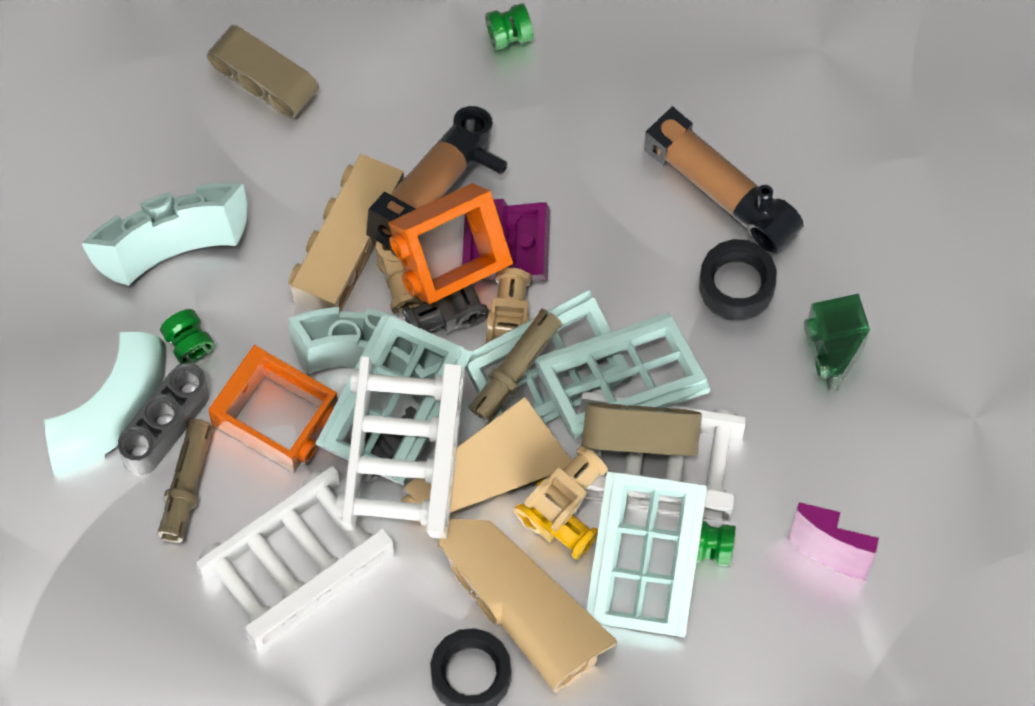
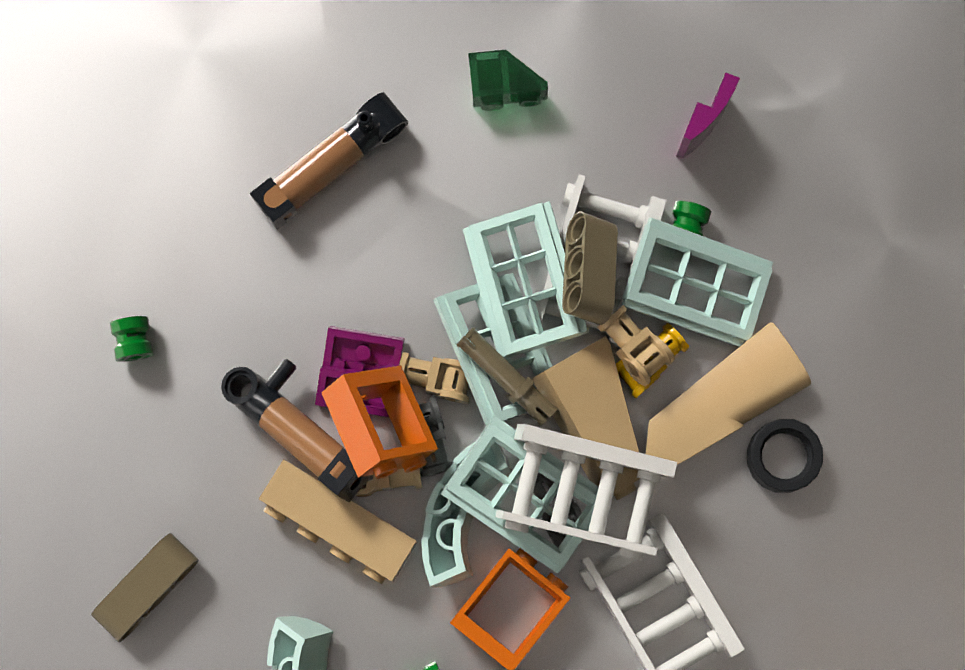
camera: 80 degrees left, 15 degrees up
black tyre [699,239,777,320] -> none

